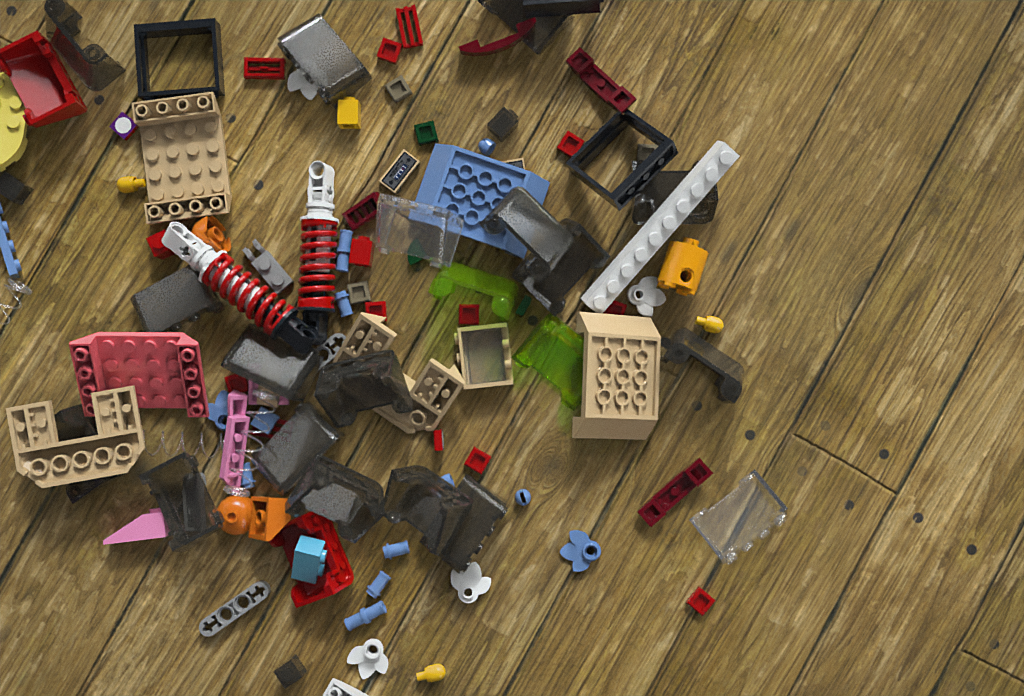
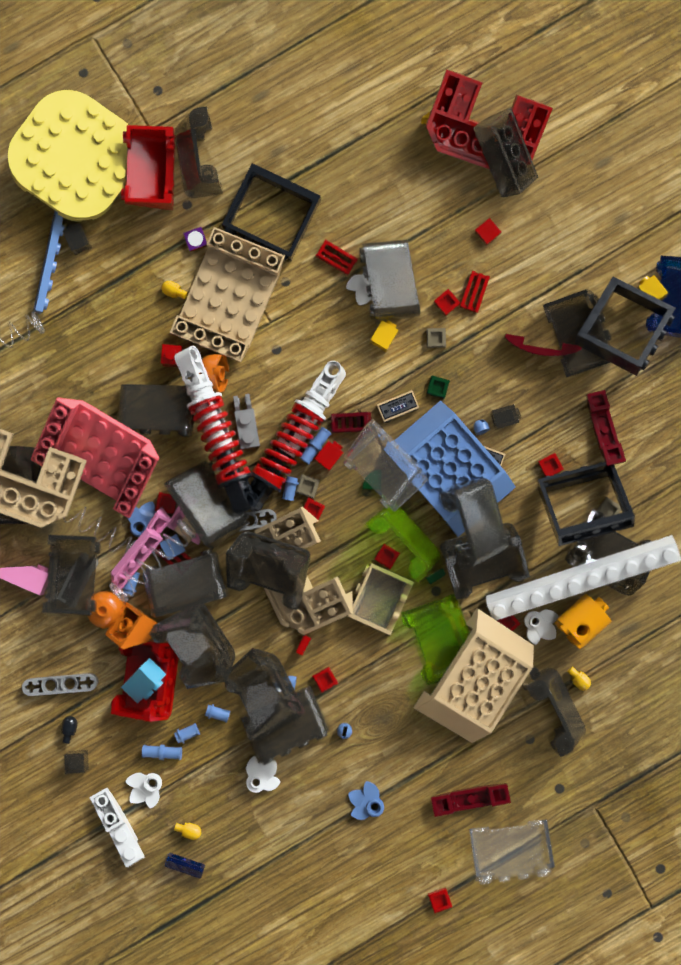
camera: 30 degrees right, 0 degrees up
none -> black cylinder [61,716,78,744]

